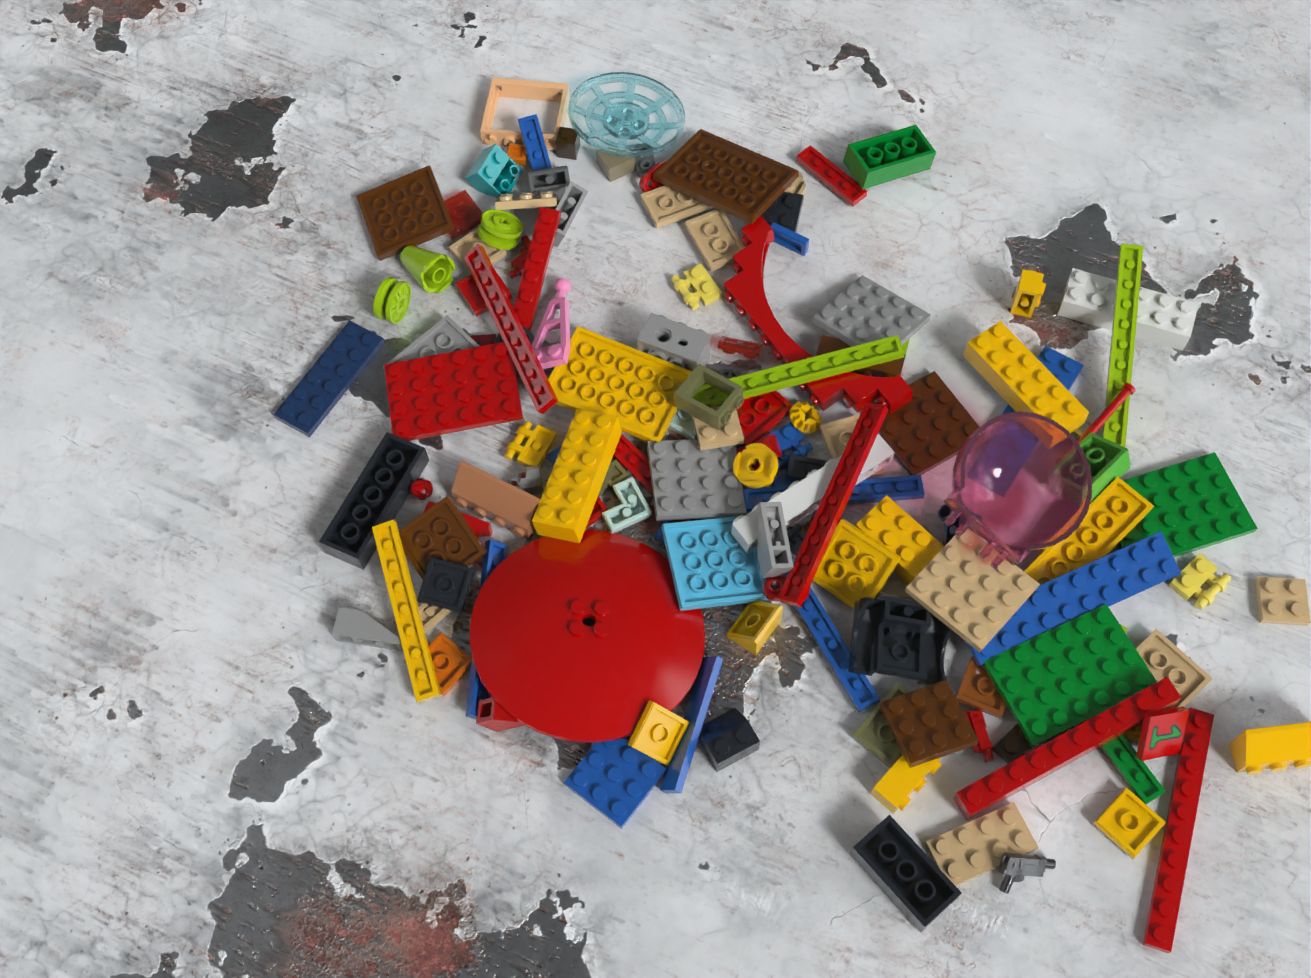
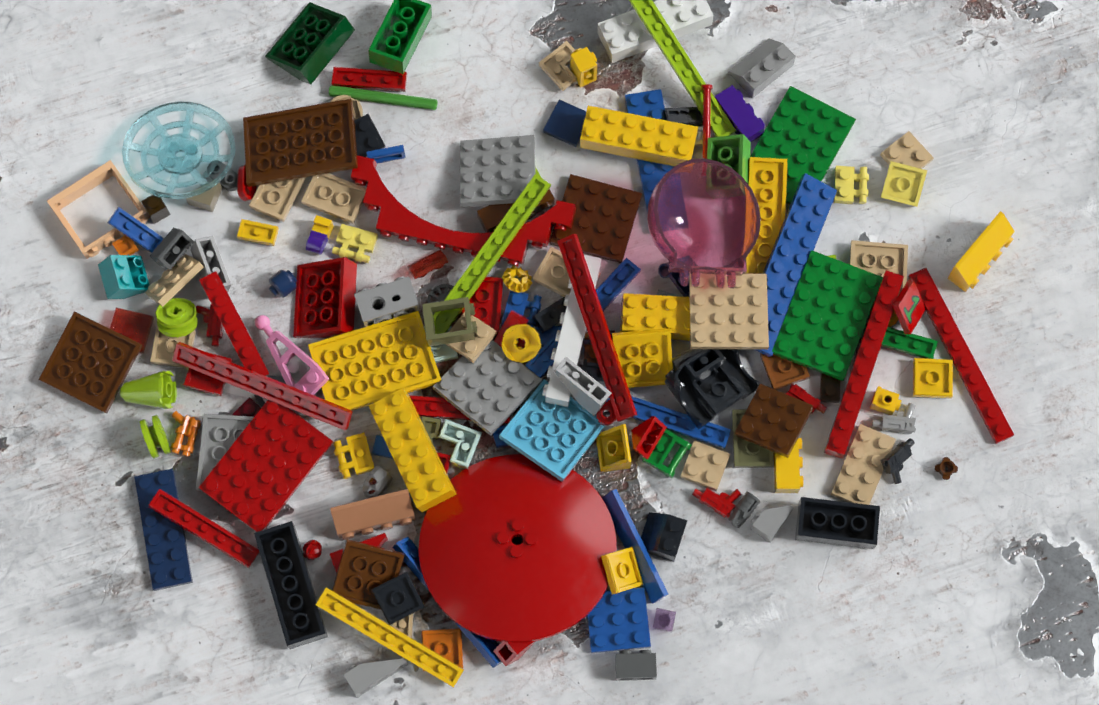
camera: 45 degrees left, 10 degrees up
none -> red plate [149,489,260,568]
none -> orange piece [170,411,201,457]
none -> yellow plate [237,219,279,246]
none -> dark green slope [265,2,355,85]
none -> dark blue head [269,270,297,298]
none -> red slope [293,257,357,338]
none -> leg [306,215,334,255]
none -> bright green axle [329,85,438,110]
none -> tan plate [539,41,577,91]
none -> dark blue tile [543,99,586,147]
none -> dark grey brick [615,650,657,681]
none -> red slope [631,416,667,459]
none -> green plate [642,429,692,478]
none -> clear purple plate [652,608,676,632]
none -> black plate [663,107,703,127]
none -> tan plate [680,441,730,491]
none -> red piece [692,488,742,518]
none -> dark purple brick [714,85,765,142]
none -> light grey slope [728,38,796,98]
none -> dark grey hinge [728,491,760,528]
none -> light grey slope [751,505,794,542]
none -> yellow brick [870,386,902,415]
none -> light grey piece [872,403,916,434]
none -> light yellow plate [881,161,928,207]
none -> reddish brown plate [934,457,958,480]

